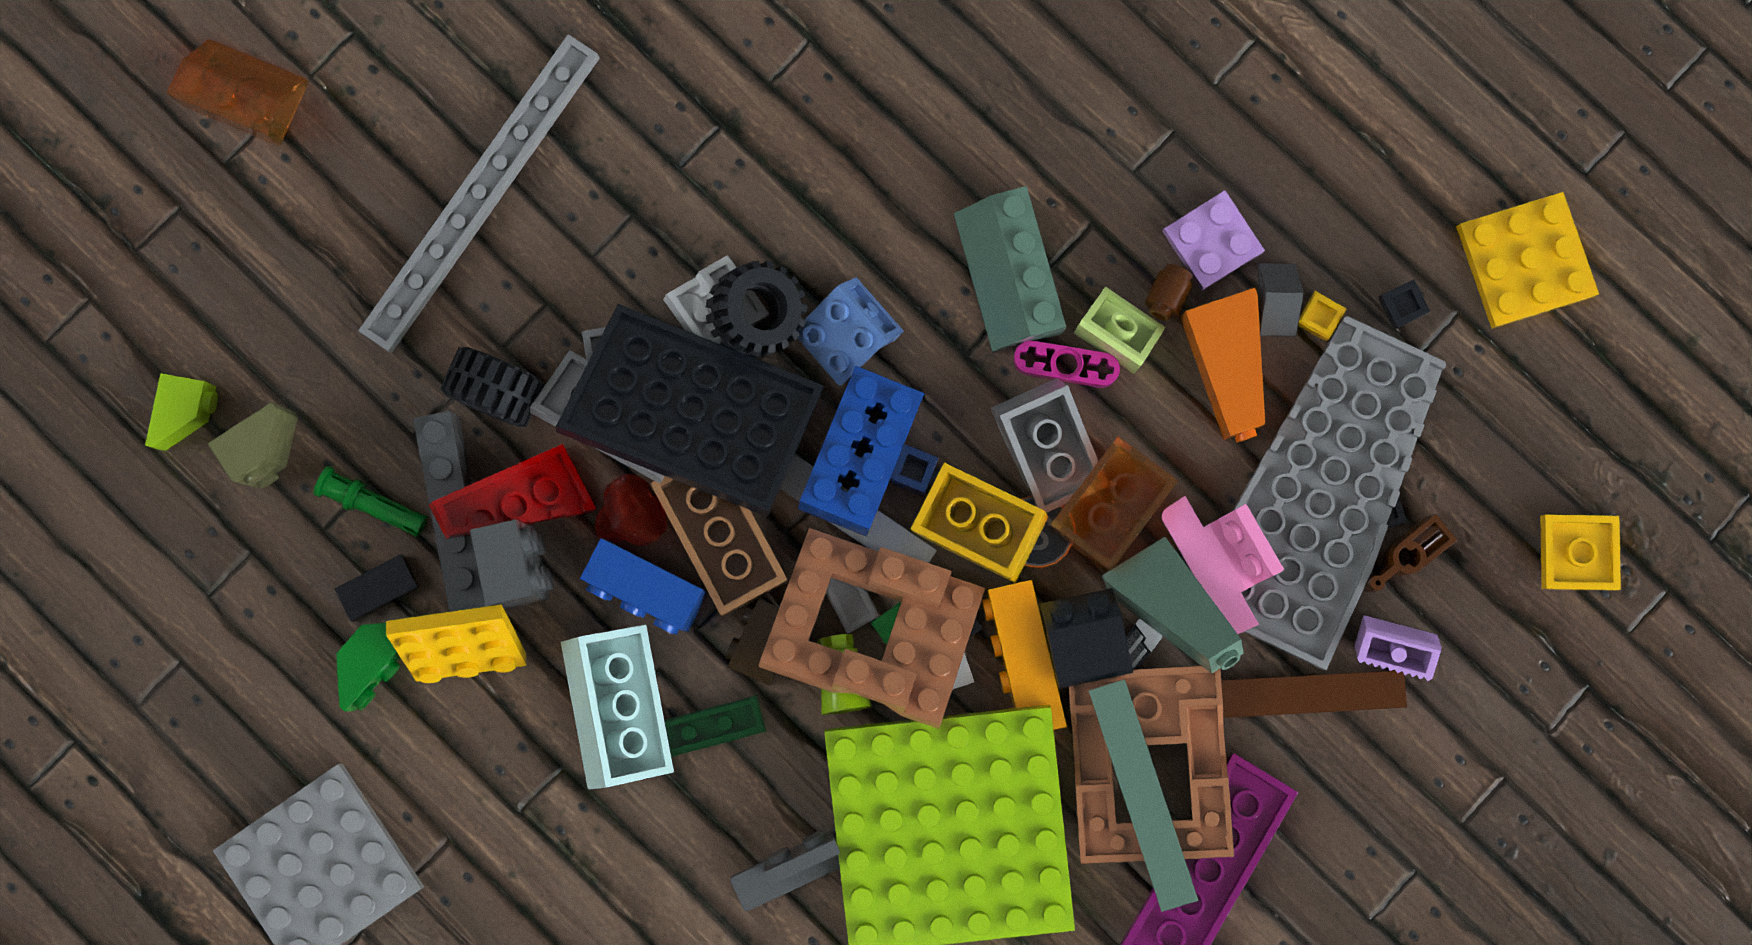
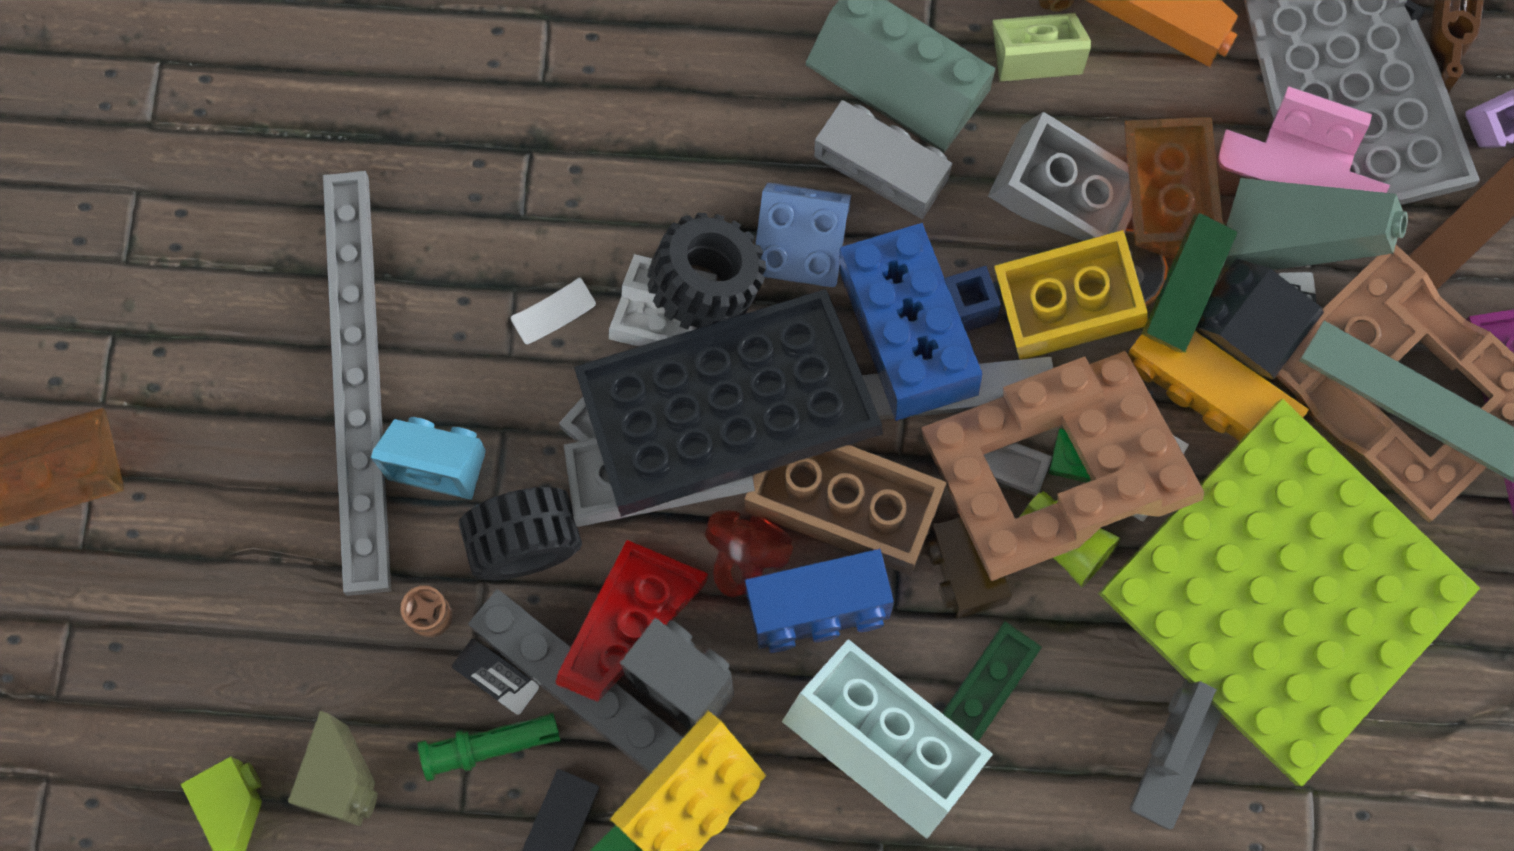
camera: 35 degrees left, 10 degrees down
dark pink beam [1013,341,1120,388] -> none
none -> medium azure slope [371,417,486,500]
none -> nougat wheel [400,586,453,638]
none -> sticker [452,639,539,715]
none -> white sticker [511,278,596,344]
none -> light grey brick [814,100,952,220]
none -> dark green tile [1141,213,1238,353]

